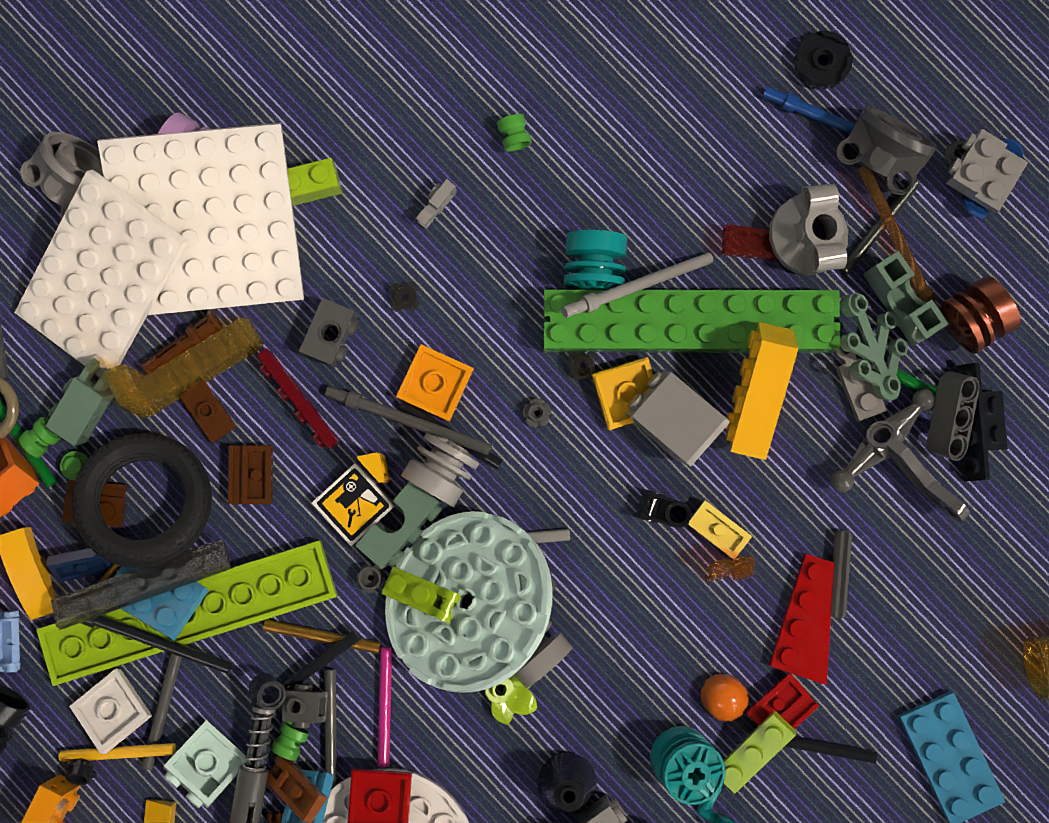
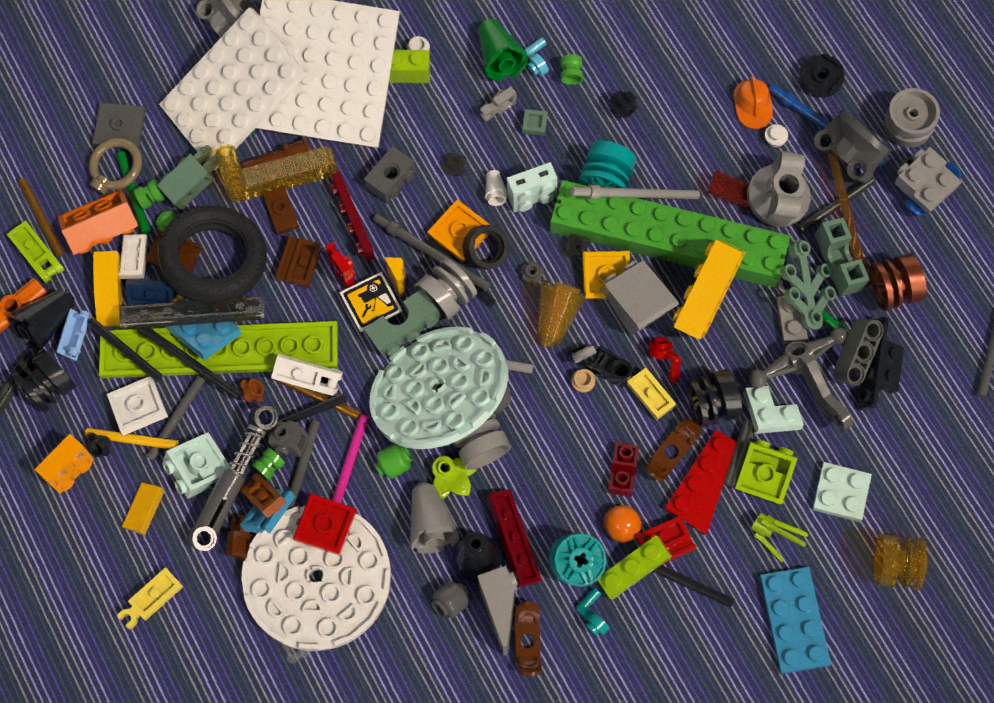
camera: 15 degrees right, 15 degrees down
dark grey plate [356,564,385,593] -> none
lime plate [381,566,462,624] -> none
clear orange plate [705,556,756,582] -> none
none -> black bar [87,317,163,382]
none -> white plate [119,234,148,279]
none -> dark orange plate [240,379,264,402]
none -> white plate [271,354,343,396]
none -> red plate [325,242,356,288]
none -> bright green head [375,443,413,479]
none -> white plate [407,36,430,50]
none -> light grey cone [410,482,459,554]
none -> black tyre [462,225,510,270]
none -> green cone [478,19,528,81]
none -> white cone [485,170,508,206]
none -> dark red plate [486,489,542,588]
none -> light aqua piece [507,162,558,212]
none -> sand green plate [522,109,548,136]
none -> medium azure plate [525,37,549,77]
none -> clear yellow cone [537,280,587,348]
none -> tile [567,343,596,364]
none -> tan plate [571,369,595,393]
none -> dark red slope [608,442,639,497]
none -> black gear [609,90,637,118]
none -> reddish brown piece [645,419,701,482]
none -> red plate [648,337,681,382]
none -> black wheel [687,369,743,428]
none -> orange piece [734,76,773,129]
none -> lime plate [735,439,798,505]
none -> light aqua plate [743,386,804,434]
none -> lime plant [751,513,808,562]
none -> white plate [765,124,788,147]
none -> light aqua plate [812,462,872,522]
none -> light grey wheel [883,88,940,148]

